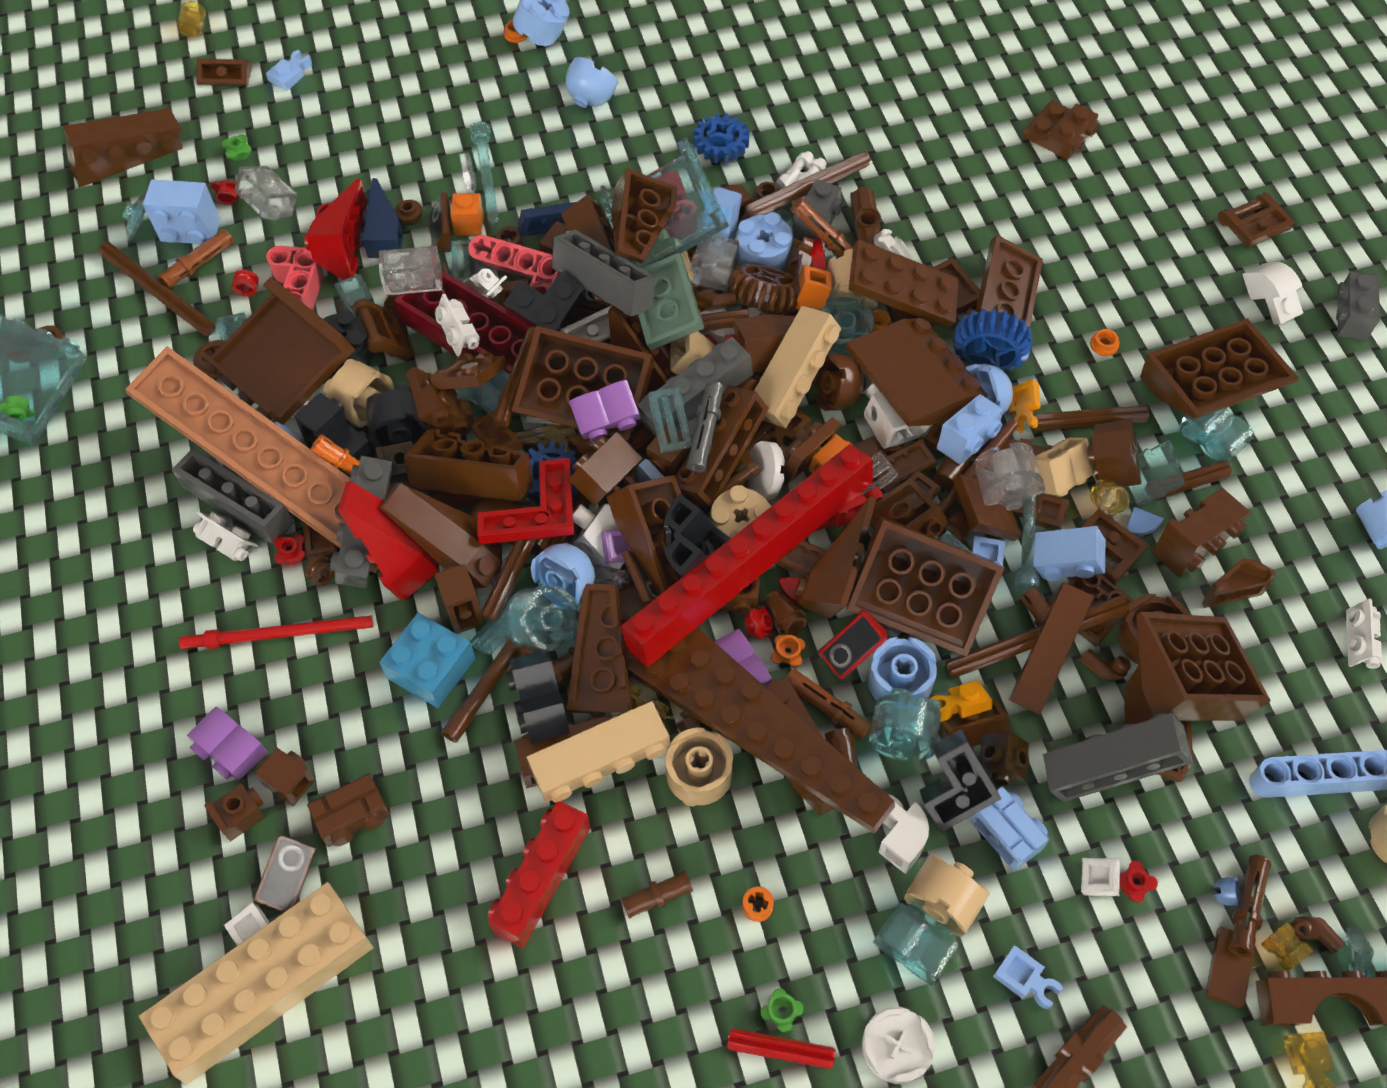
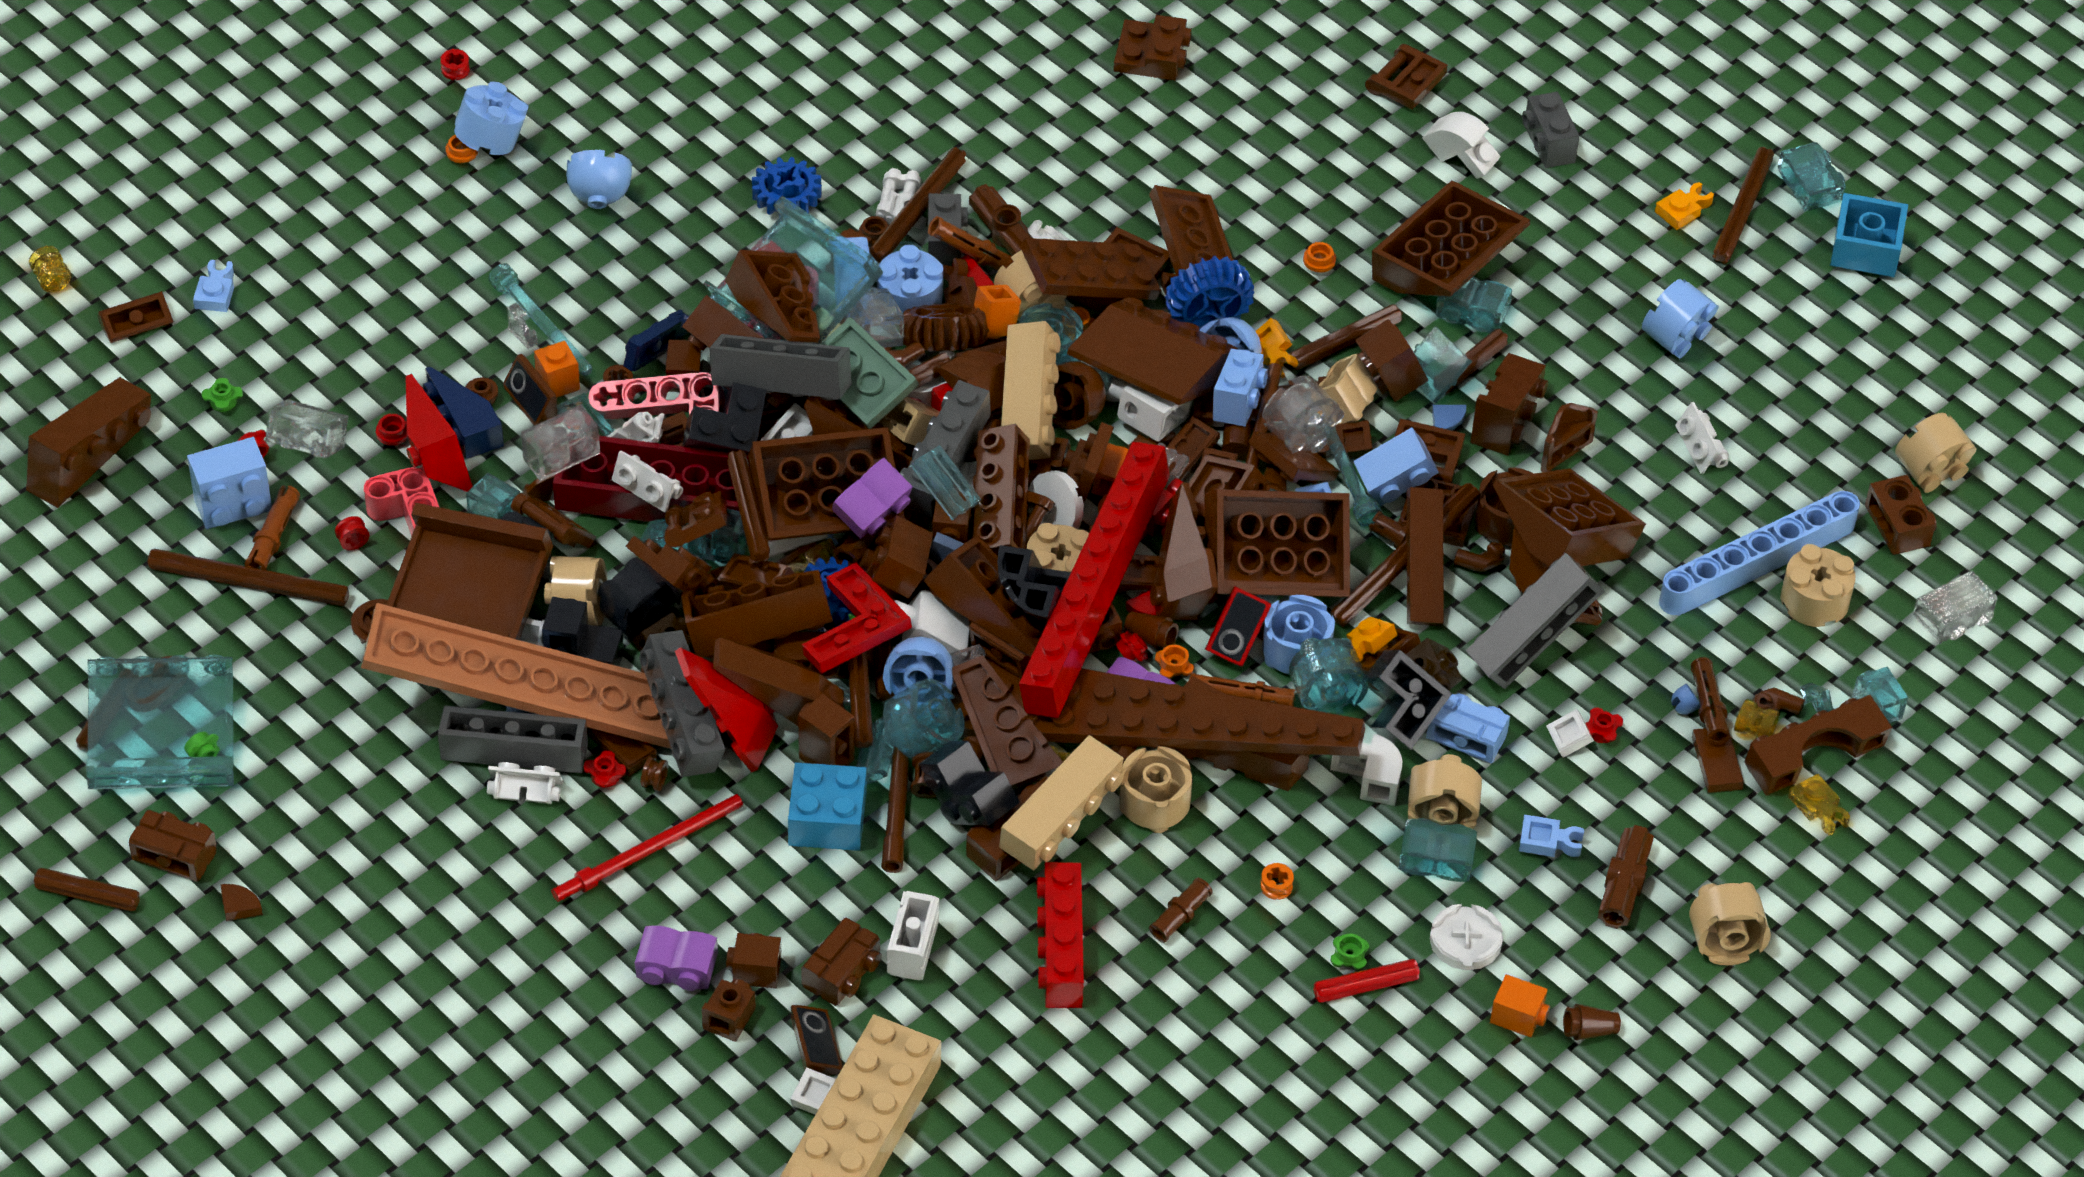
camera: 30 degrees left, 10 degrees down
clear light blue dish [122,192,147,242] -> none
clear light blue tile [216,312,247,341] -> none
orange axle [310,434,360,476] -> none
medium lavender tile [601,530,632,563] -> none
dark grey pin [686,381,725,472] -> none
clear yellow wheel [1090,479,1130,516] -> none
none -> white brick [887,891,939,980]

